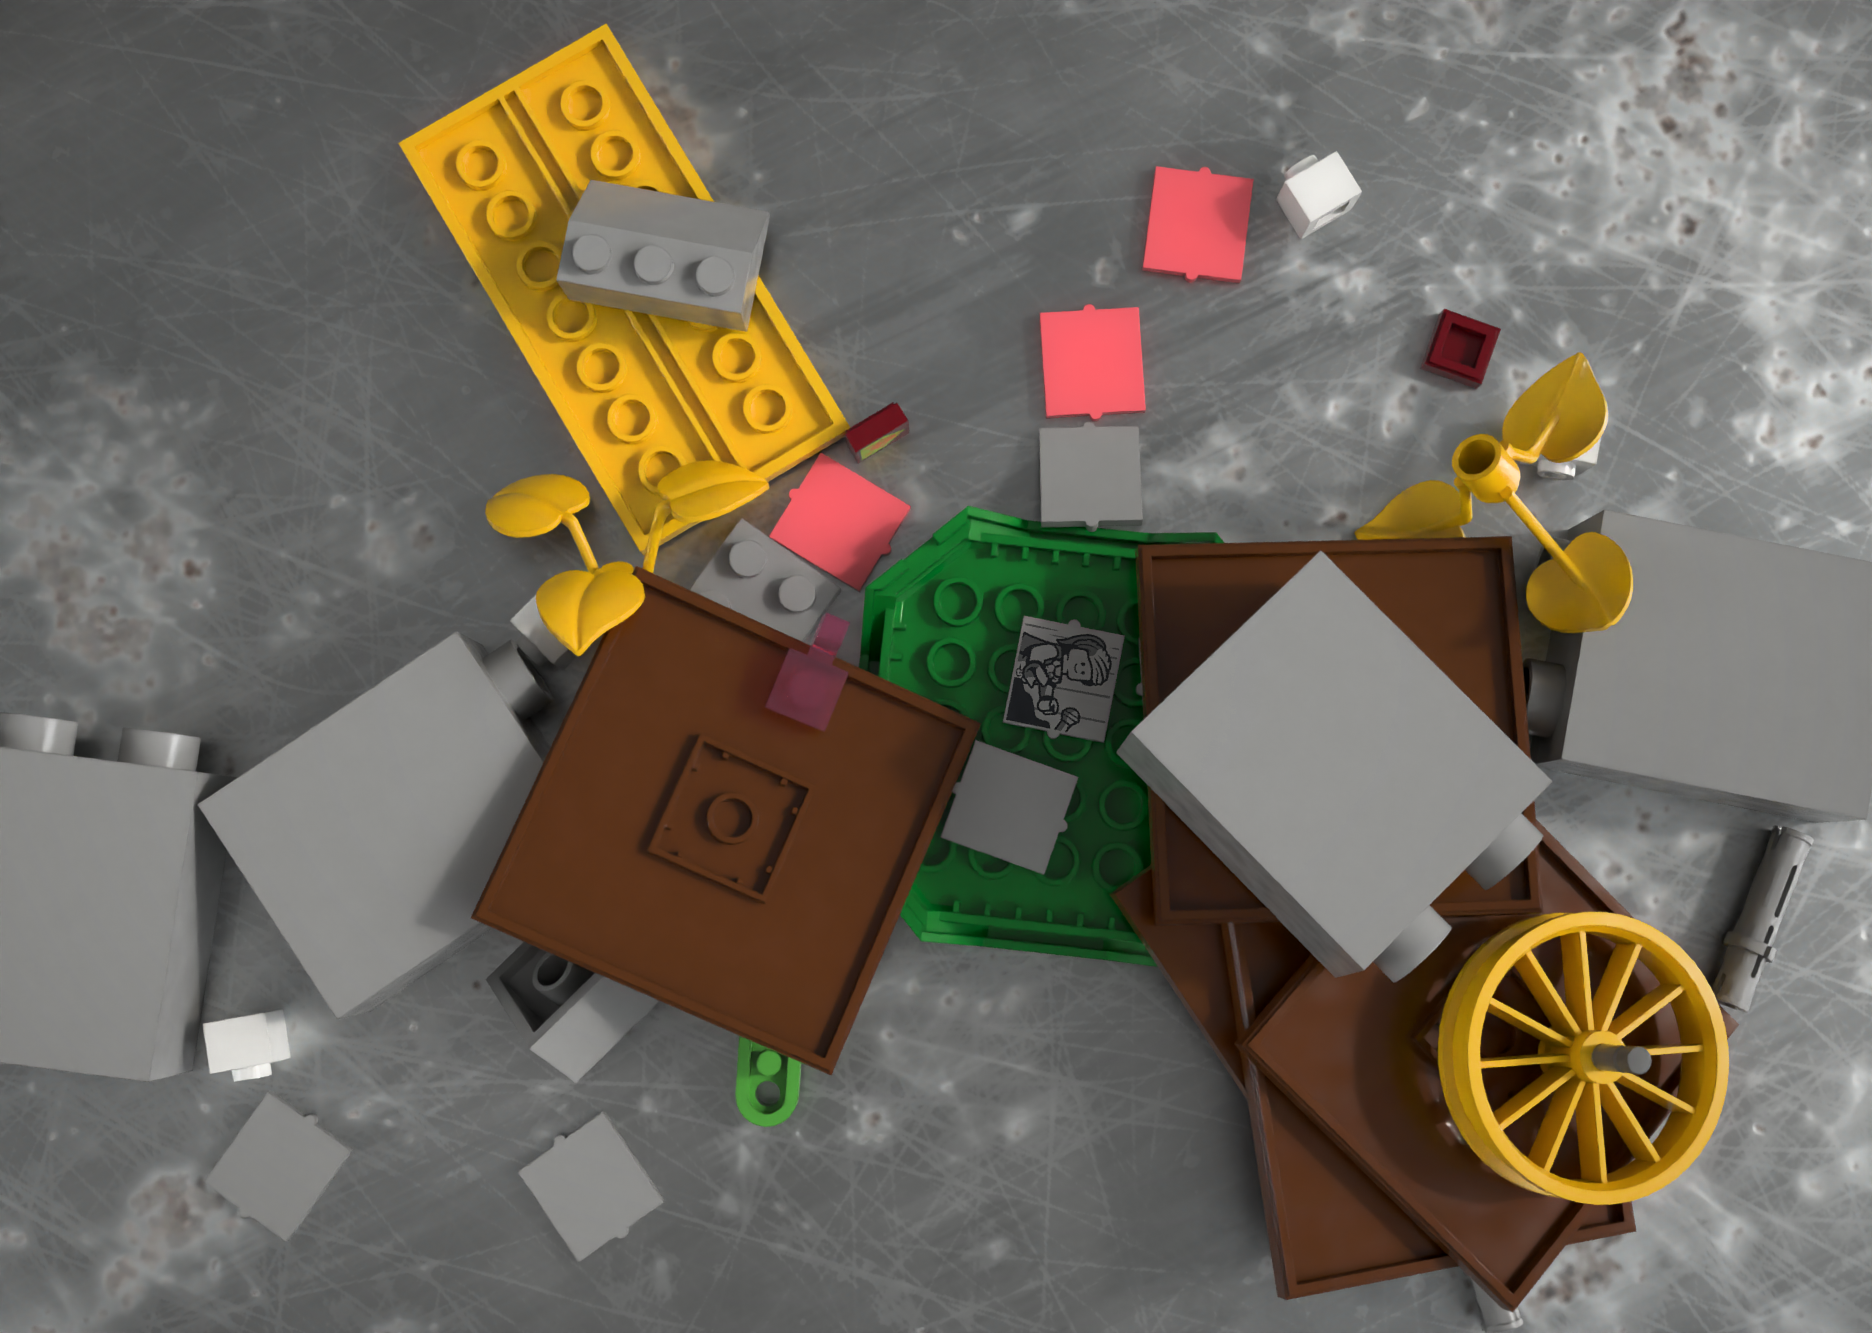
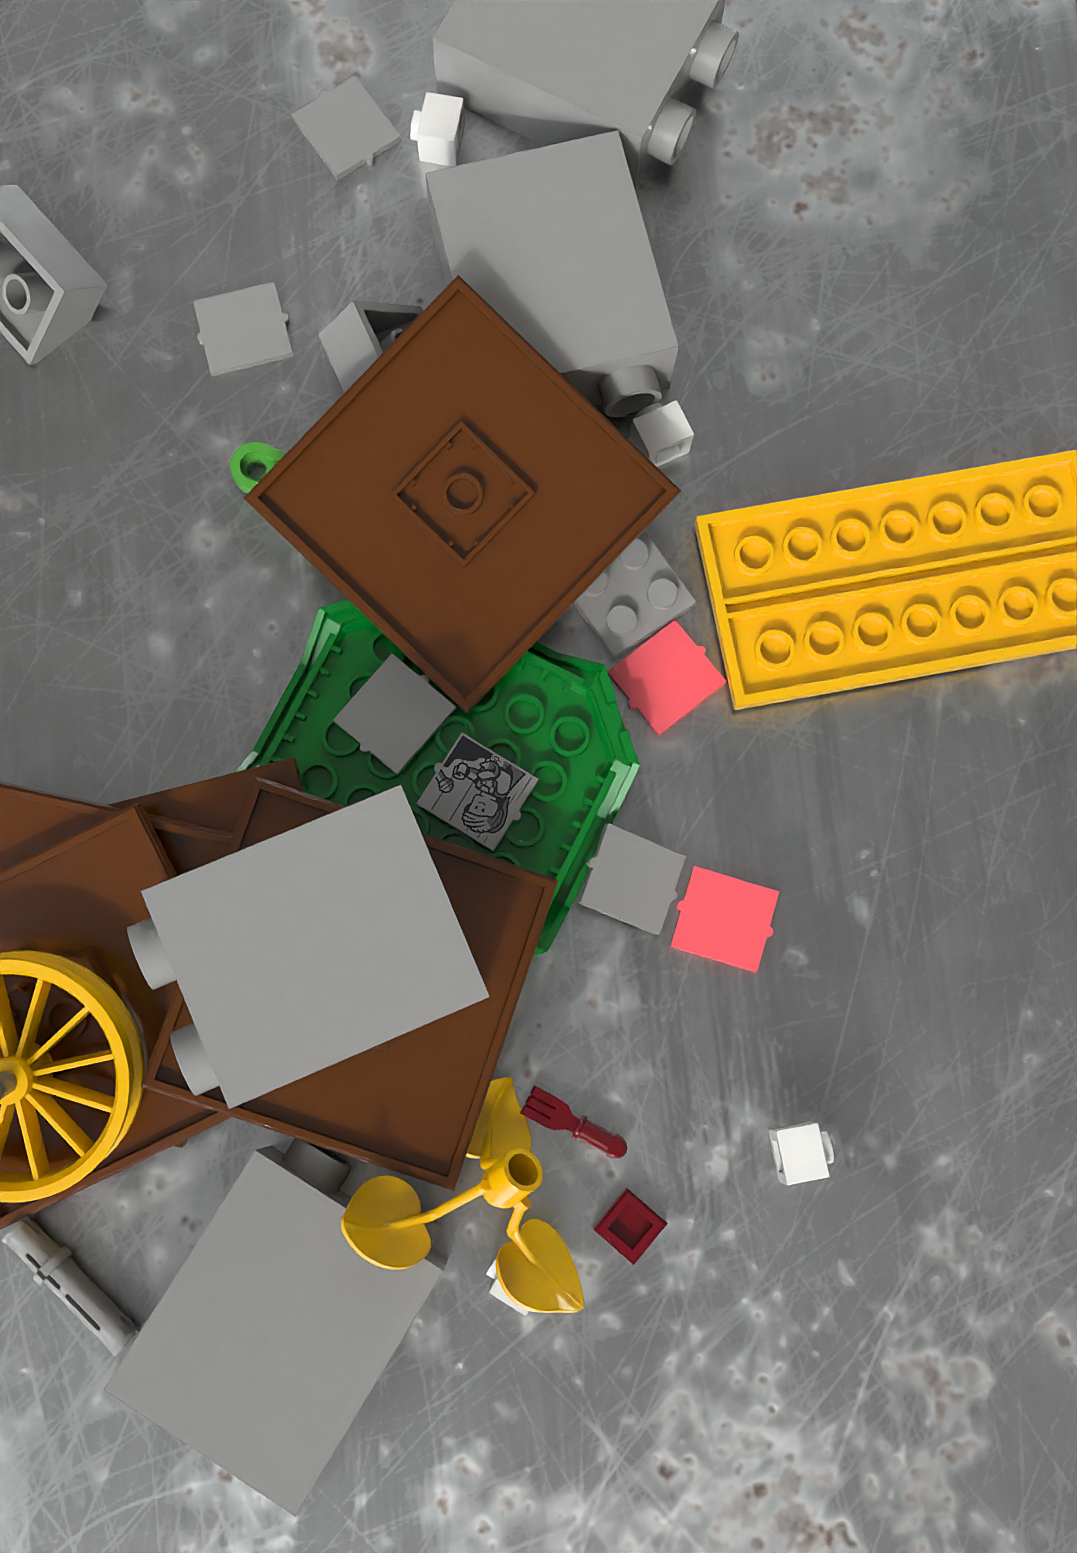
camera: 105 degrees right, 5 degrees down
yellow plant [485,460,770,656] -> none
light grey slope [556,180,770,332] -> none
clear pink plate [764,613,850,732] -> none
dark red tile [845,402,909,463] -> none
coral piece [1142,166,1254,283] -> none
none -> dark red piece [520,1085,628,1159]

